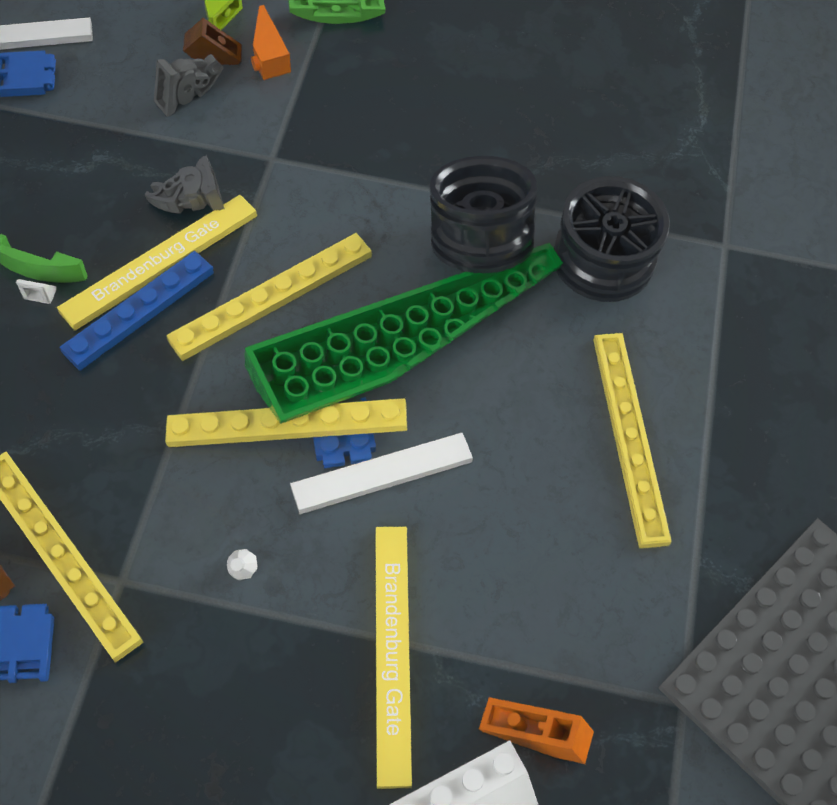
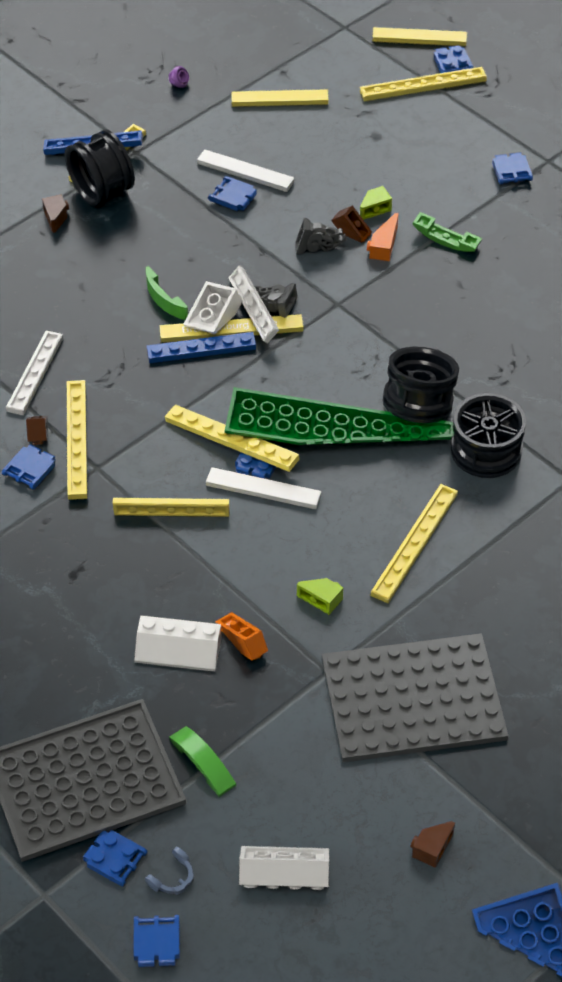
camera: 40 degrees right, 10 degrees down
white slope [16,279,57,304] -> none
light yellow plate [166,233,372,361] -> none
white rock [227,549,258,580] -> none
light yellow tile [376,527,412,789] -> none
none -> light yellow tile [113,498,230,517]
none -> white slope [183,281,243,334]
none -> white tile [228,266,279,343]
none -> lime slope [297,578,343,615]

